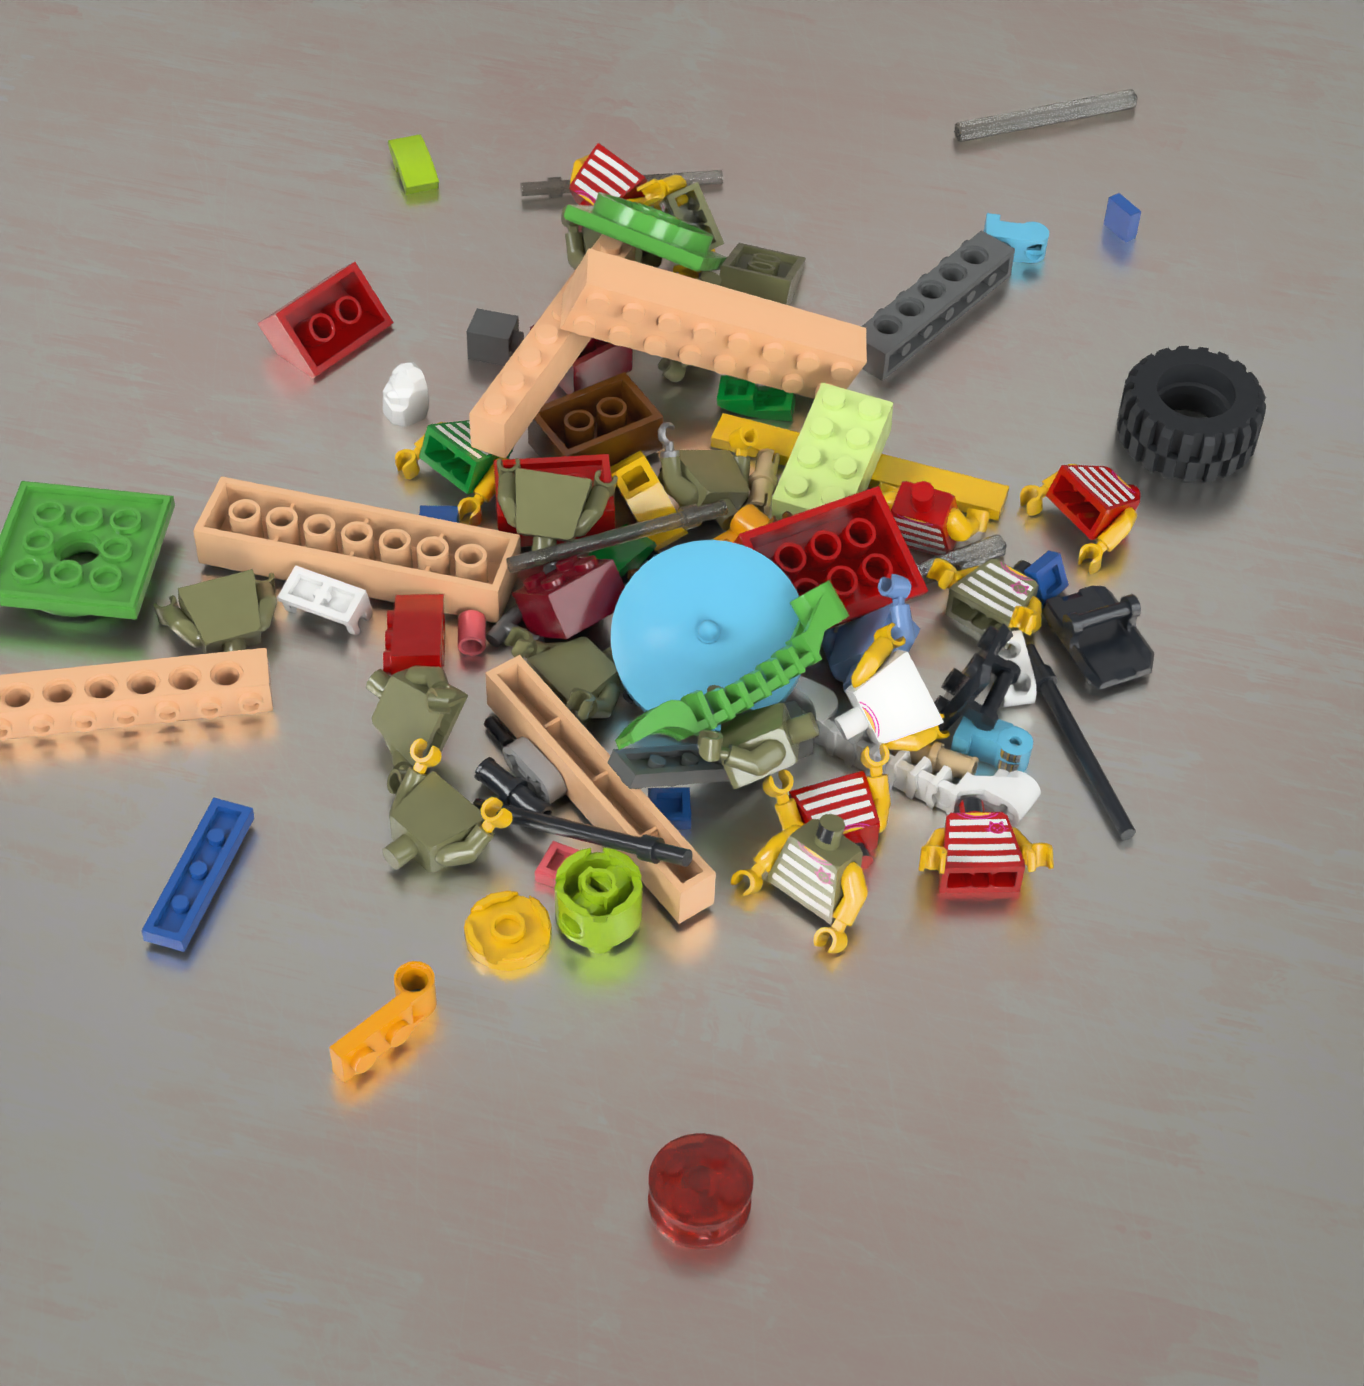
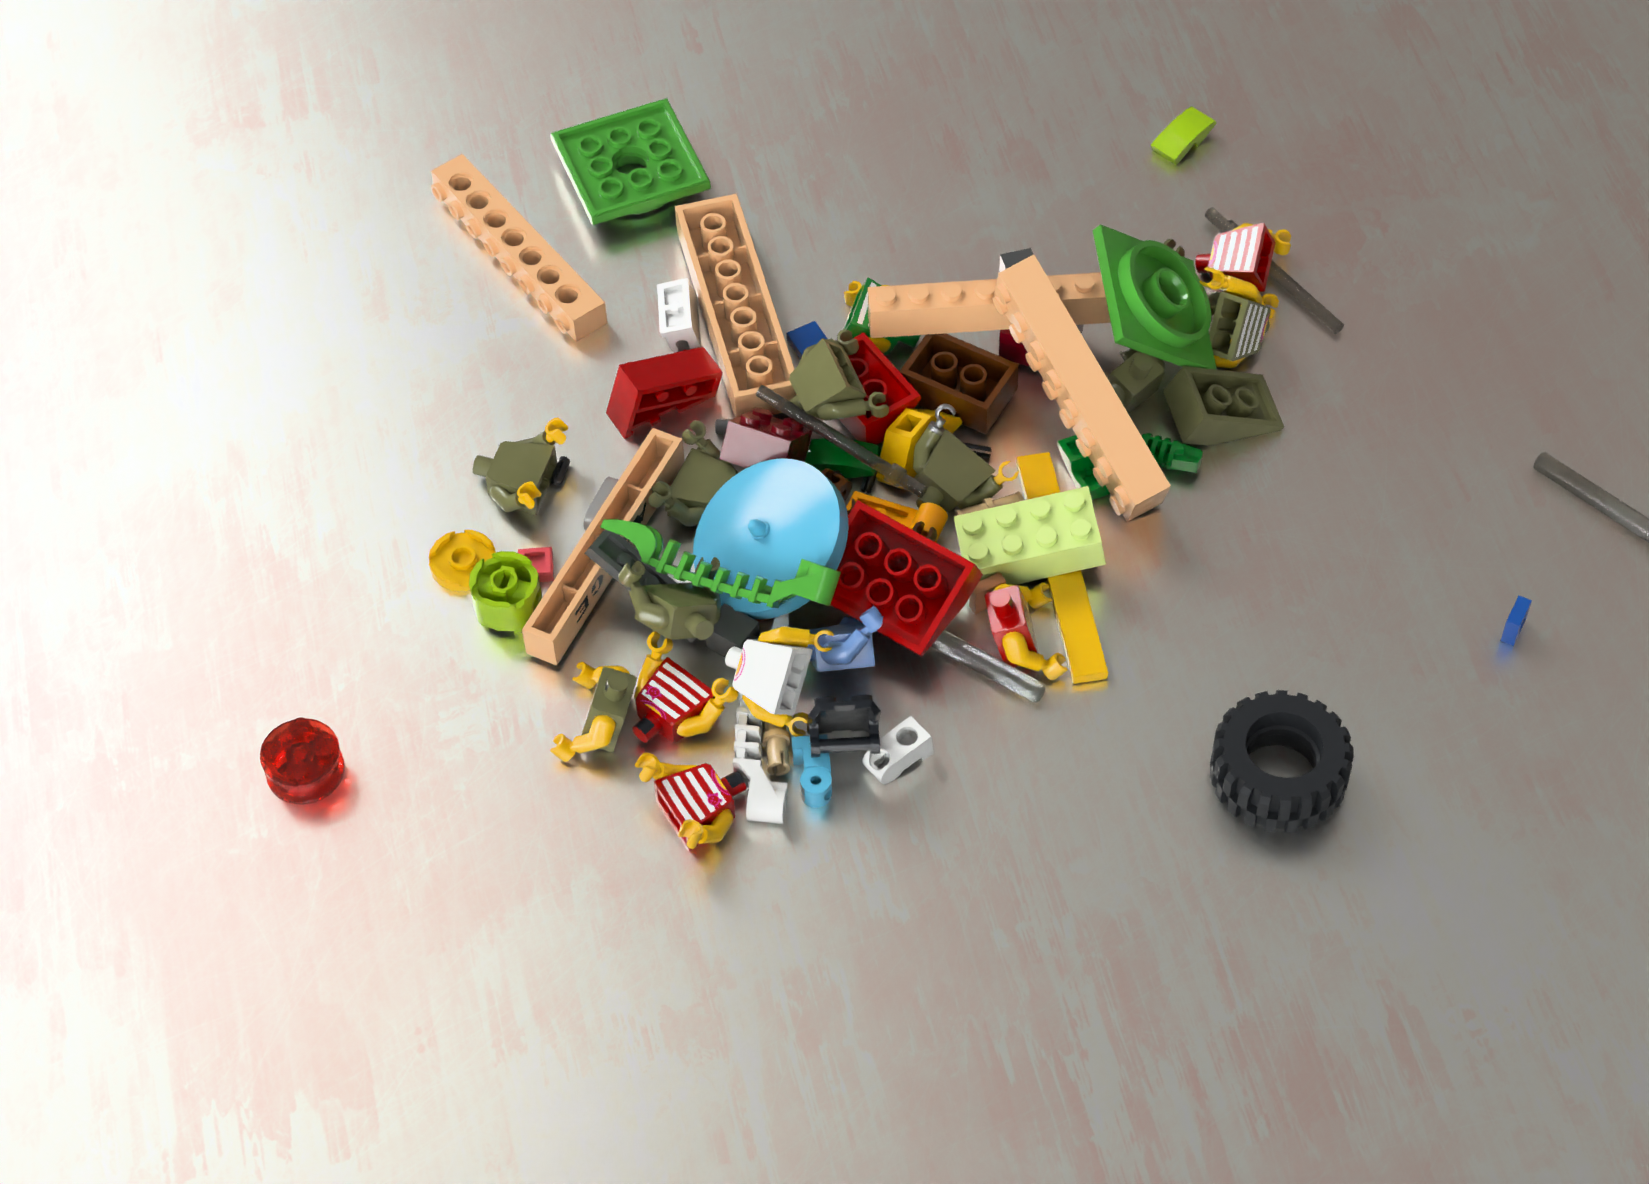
camera: 65 degrees right, 5 degrees up
blue plate [141,797,254,952] -> none
olive torso [153,569,277,654] -> none
red slope [257,262,394,378] -> none
light orange plate [329,961,437,1083] -> none
olive torso [366,665,468,794] -> none
white rock [382,362,429,427] -> none
coral hinge [458,610,486,656] -> none
black bar [473,798,692,867] -> none
black pin [474,757,553,815] -> none
blue tile [648,787,691,830] -> none
dark grey brick [861,230,1015,381] -> none
torso [926,558,1042,650] -> none
medium azure leg [984,213,1049,263] -> none
torso [1020,464,1141,574] -> none
blue tile [1024,550,1069,606] -> none
black bar [1026,644,1136,840] -> none
black shield [1042,586,1154,689] -> none

